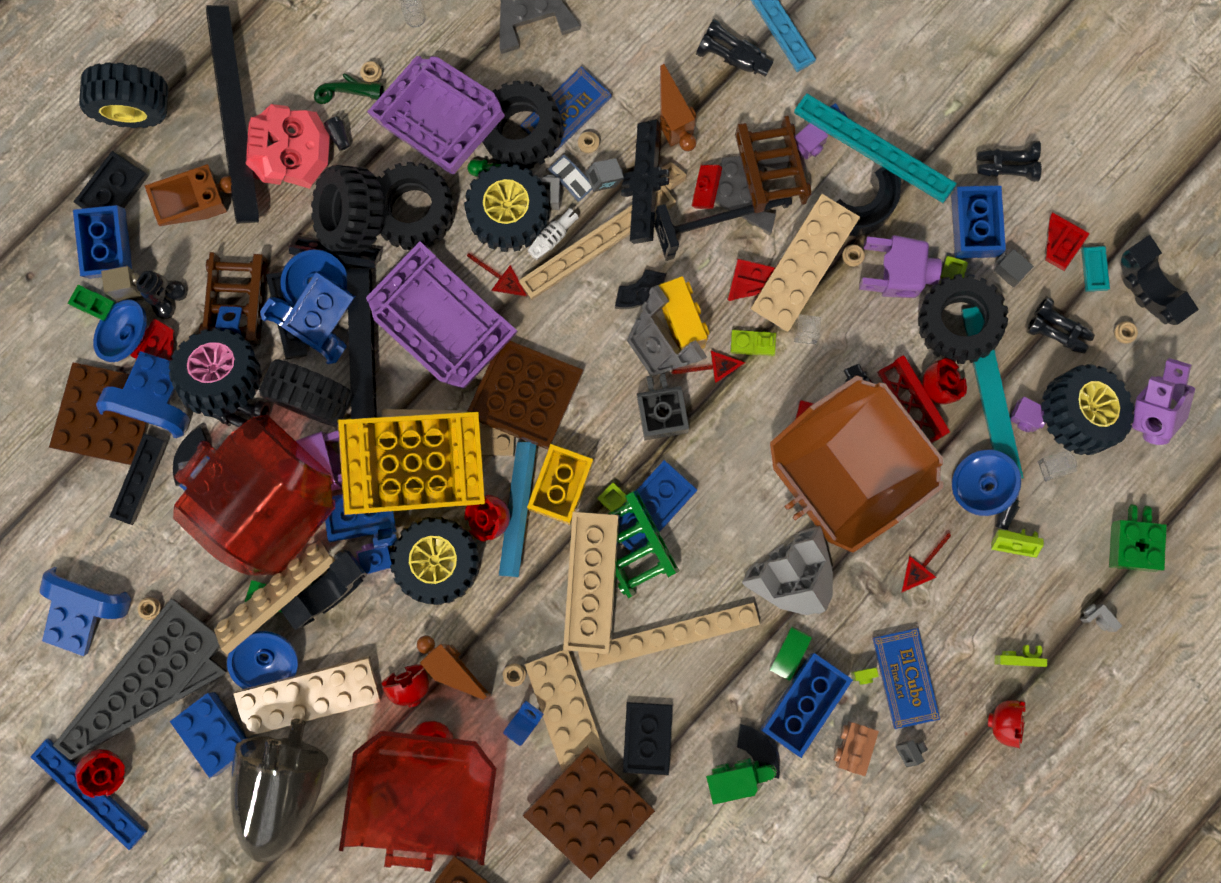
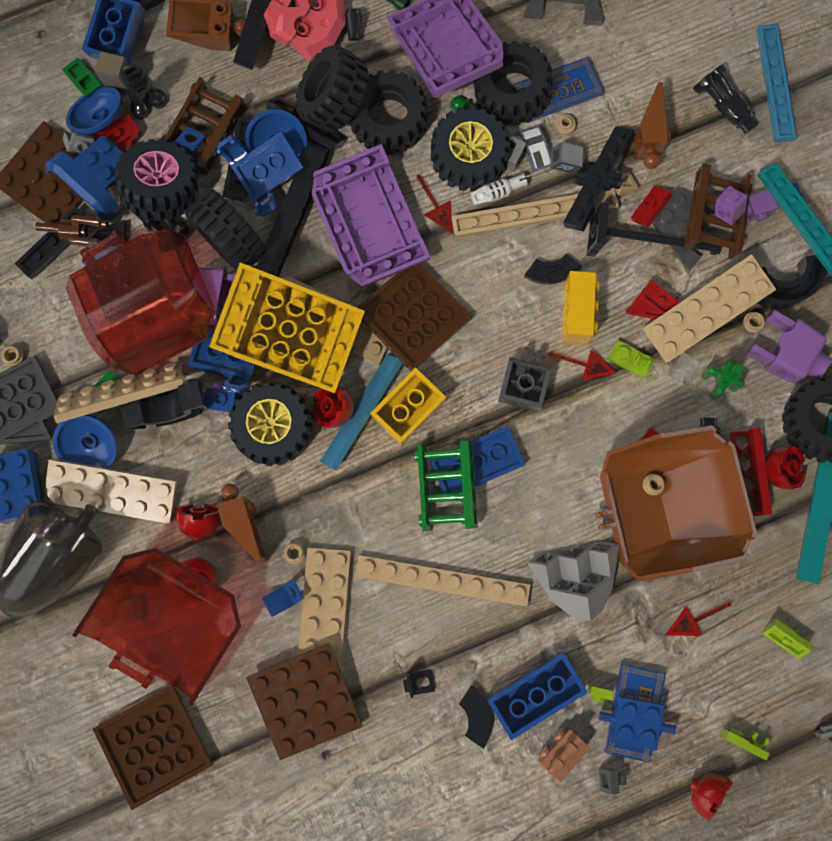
camera: 20 degrees right, 0 degrees up
tan plate [563,512,619,654] -> none
lime tile [597,483,627,512] -> none
black tile [623,702,673,775] -> none
flat silver wing [627,285,707,376] -> none
green hinge [706,758,777,805] -> none
green slope [770,626,812,681] -> none
blue dish [952,450,1022,516] -> none
black cone [995,500,1020,530] -> none
none -> reddish brown plant [35,215,109,249]
none -> light grey bracket [62,132,94,155]
none -> black bracket [403,669,435,698]
none -> blue plate [599,696,676,750]
none -> tan plate [643,474,664,496]
none -> green plant [702,359,745,399]
none -> medium lavender brick [715,186,748,225]

